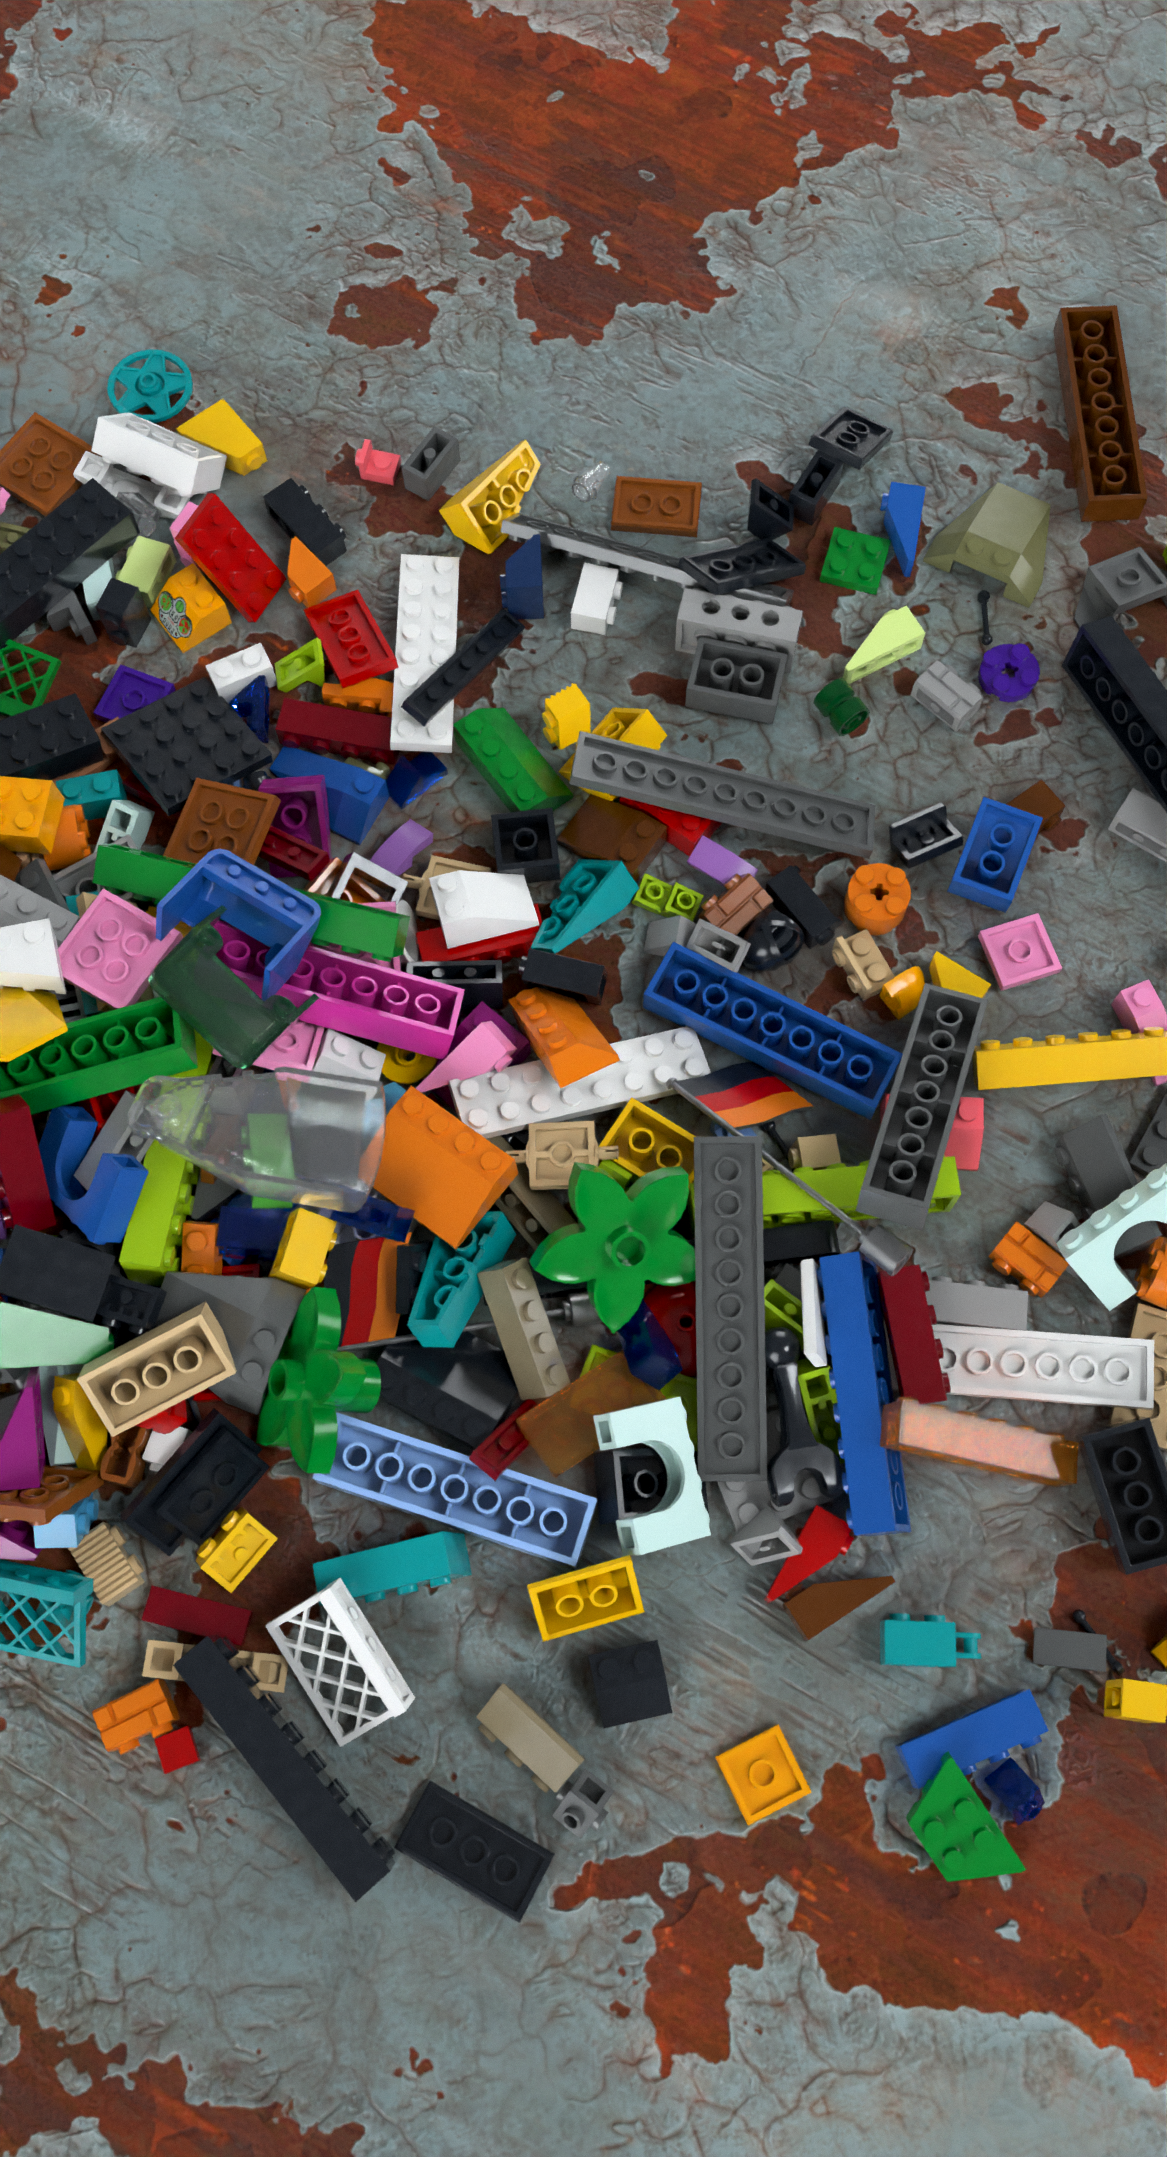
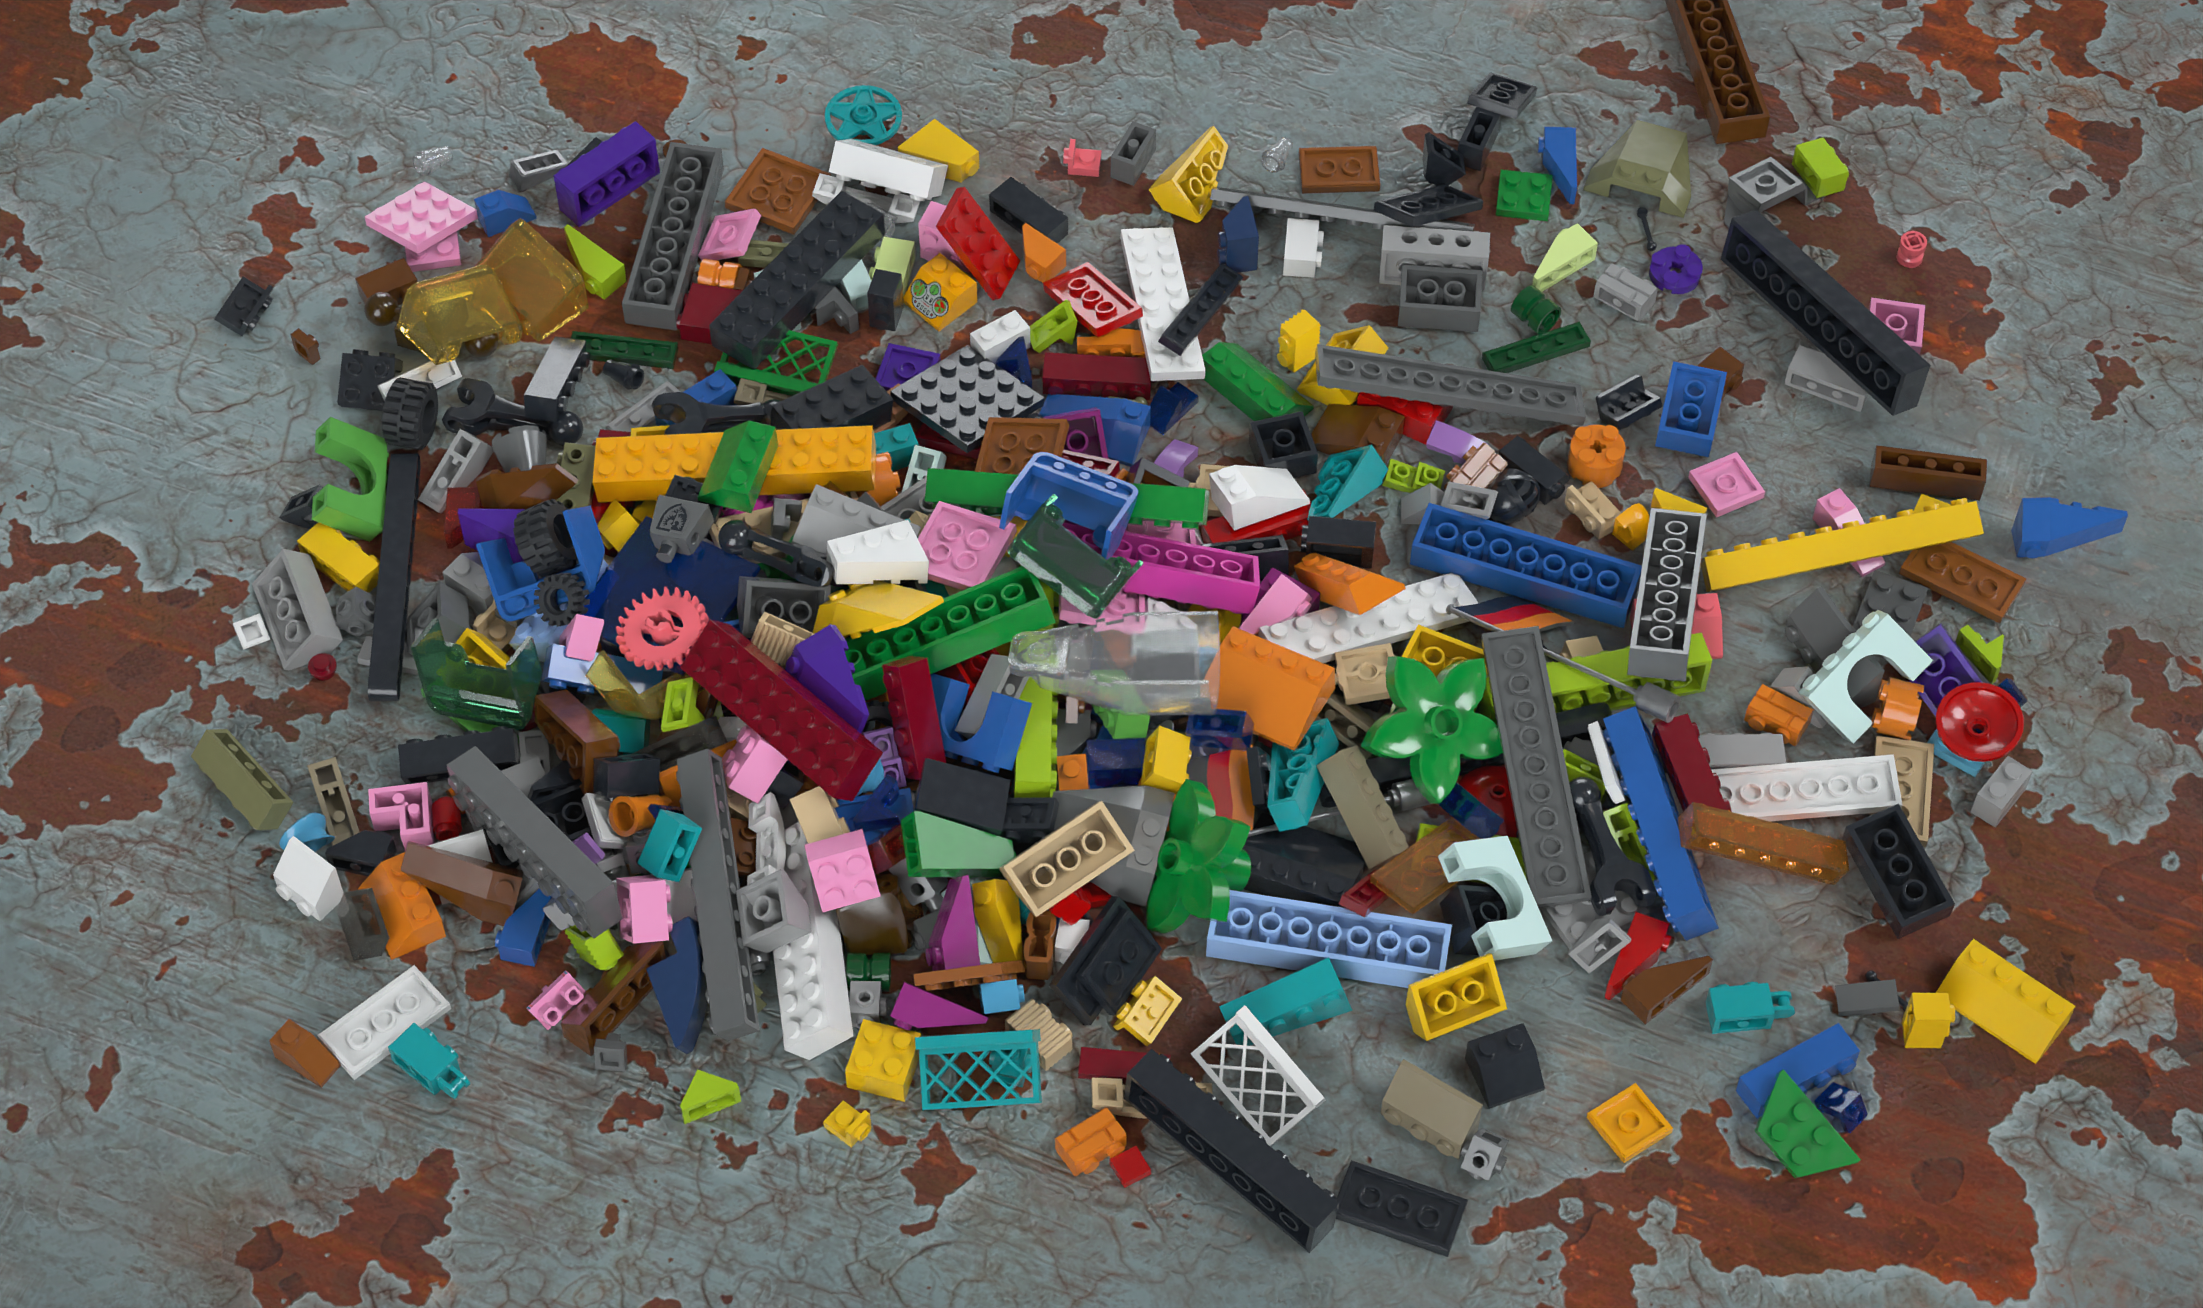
camera: 10 degrees left, 15 degrees down
none -> dark green tile [1482,321,1591,373]

